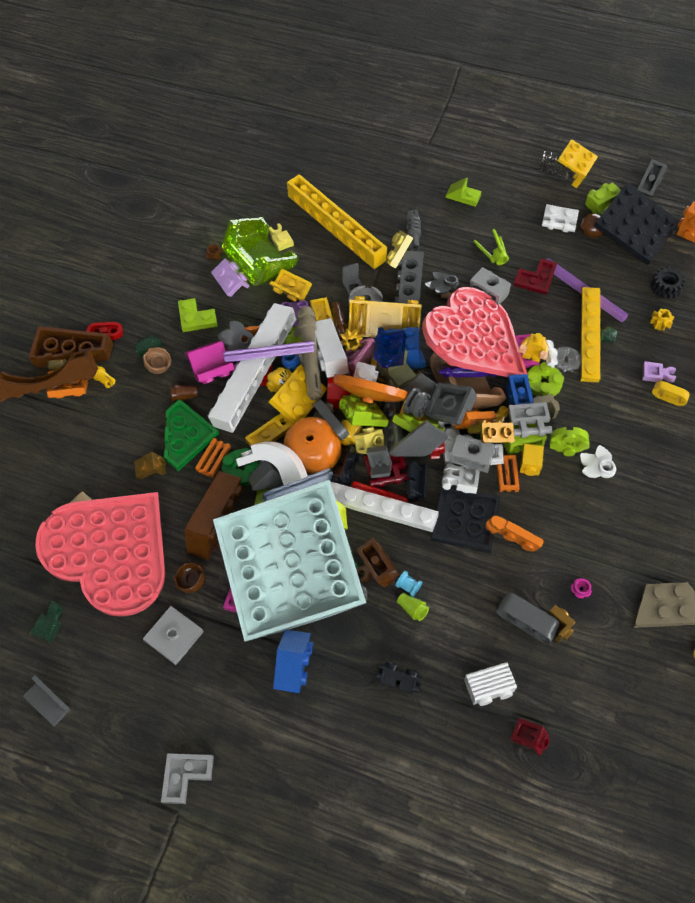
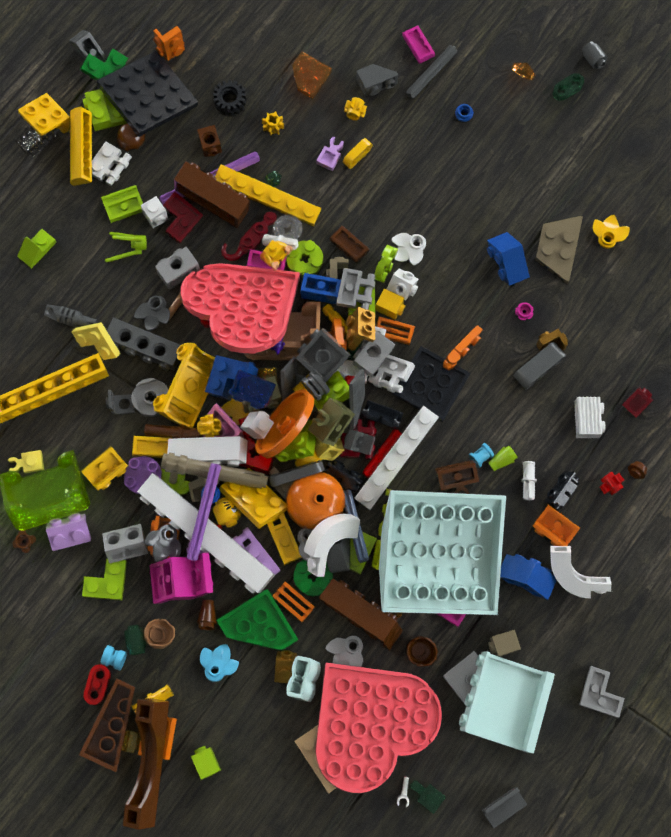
camera: 75 degrees left, 15 degrees up
none -> yellow brick [70,107,92,186]
none -> green plate [80,49,128,81]
none -> lime plate [101,185,143,223]
none -> medium azure wheel [101,645,127,671]
none -> light grey brick [102,524,148,563]
none -> white brick [140,196,168,228]
none -> reddish brown brick [174,161,250,228]
none -> lime brick [191,746,221,780]
none -> reddish brown brick [197,125,222,157]
none -> medium azure plate [200,644,239,682]
none -> dark red piece [221,211,277,261]
none -> lavender plate [232,527,280,575]
none -> light aqua brick [287,656,321,702]
none -> olive brick [308,397,355,446]
none -> light grey plate [326,636,363,667]
none -> reddish brown plate [330,225,369,264]
none -> white brick [387,268,419,301]
none -> white hand [397,777,409,807]
none -> light aqua panel [459,651,555,754]
none -> blue brick [487,232,530,286]
none -> dark tan brick [488,630,521,657]
none -> white axle [521,461,537,501]
none -> orange bracket [533,504,580,546]
none -> white arch [550,546,611,599]
none -> red gear [600,472,624,495]
none -> reddish brown plate [628,461,647,479]

